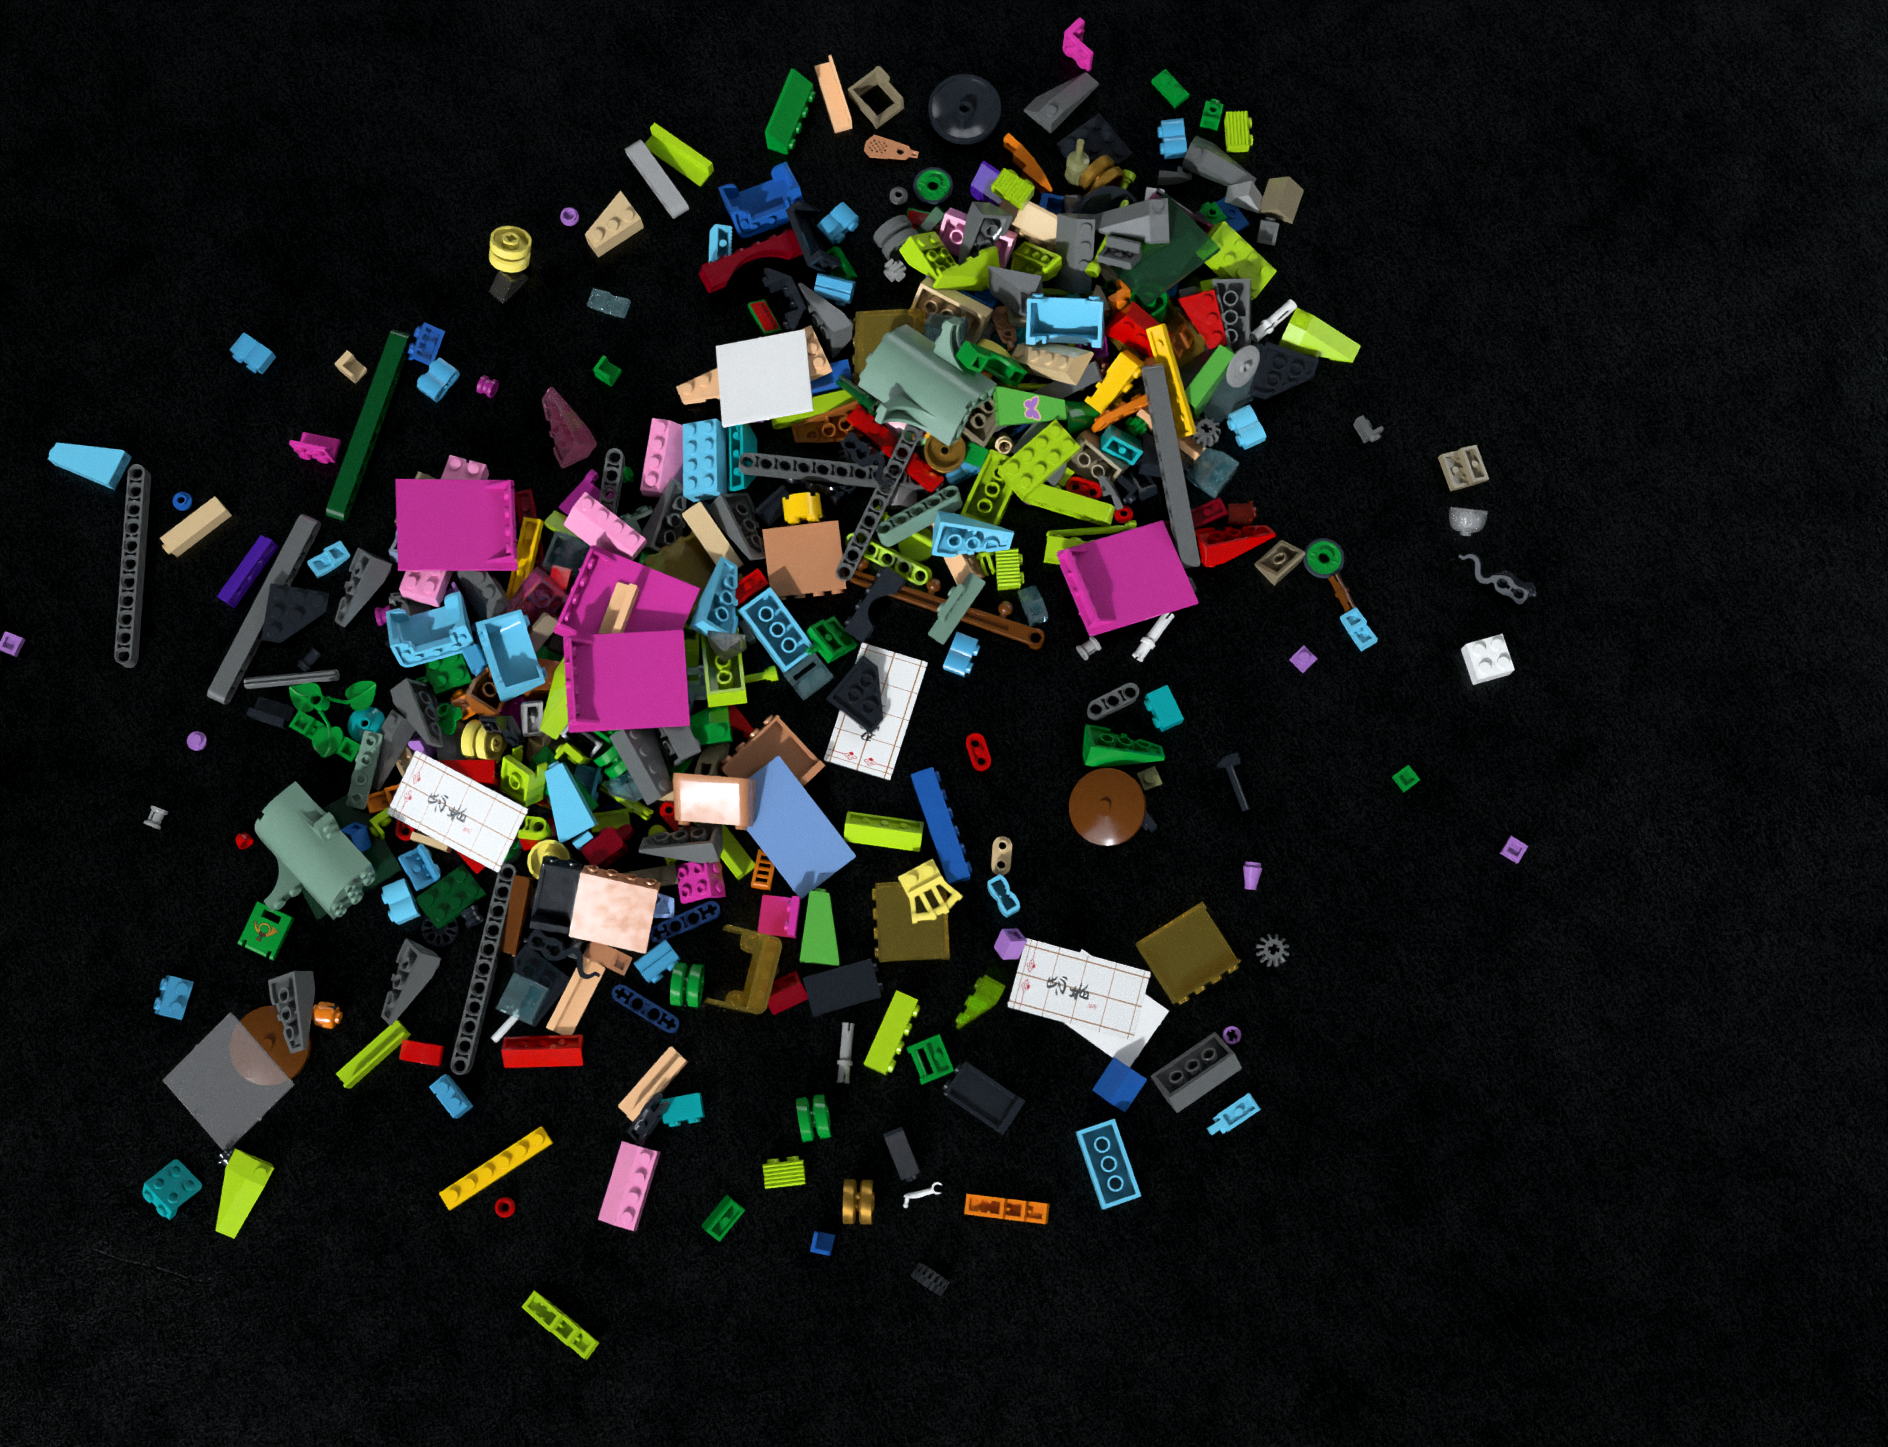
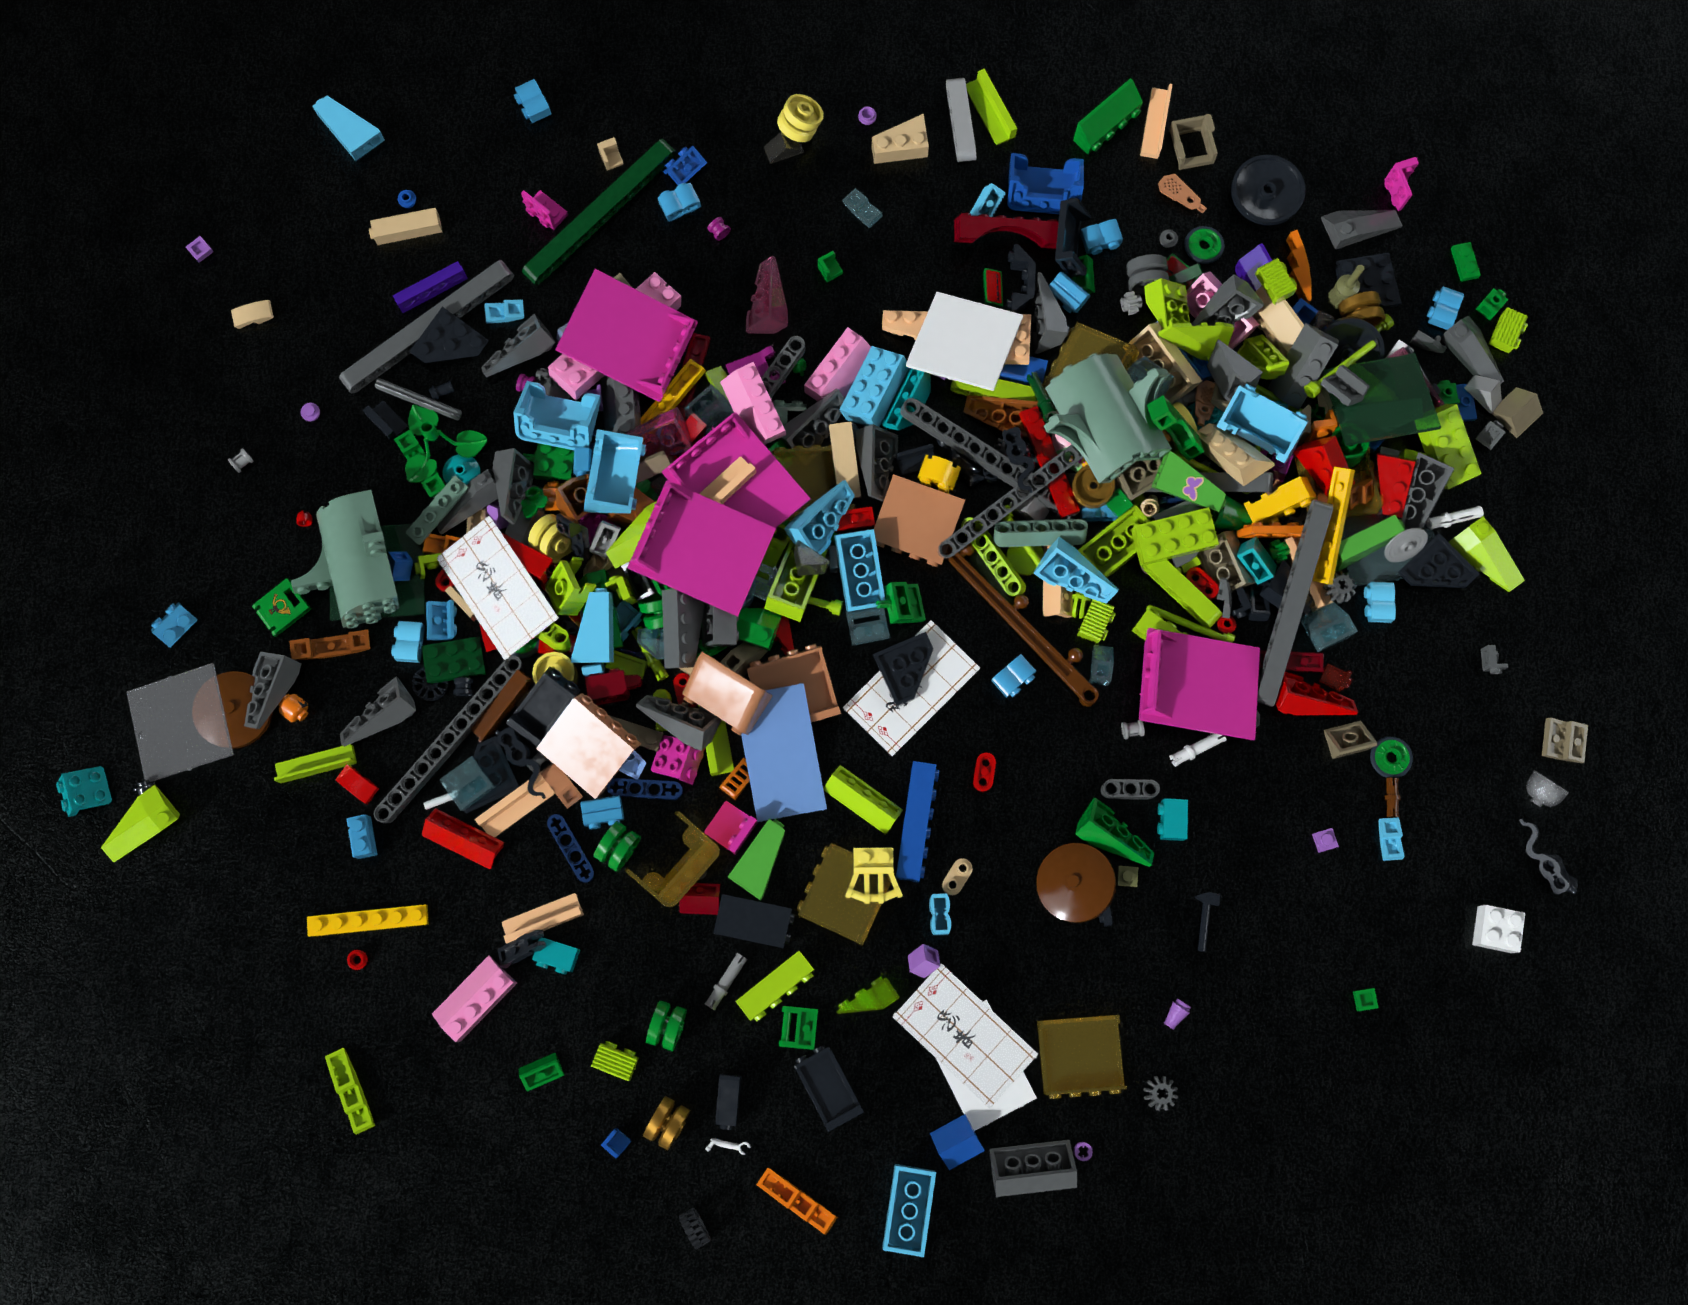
camera: 25 degrees right, 0 degrees up
dark grey beam [114,464,151,668] -> none
black arch [844,567,907,643] -> none
sand green bracket [928,573,986,644] -> none
dark grey wedge [1095,198,1170,244] -> none
medium azure hinge [1207,1093,1261,1135] -> none
medium lavender plate [1500,836,1528,863] -> none
none -> tan slope [231,300,274,329]
none -> dark orange slope [290,630,371,660]

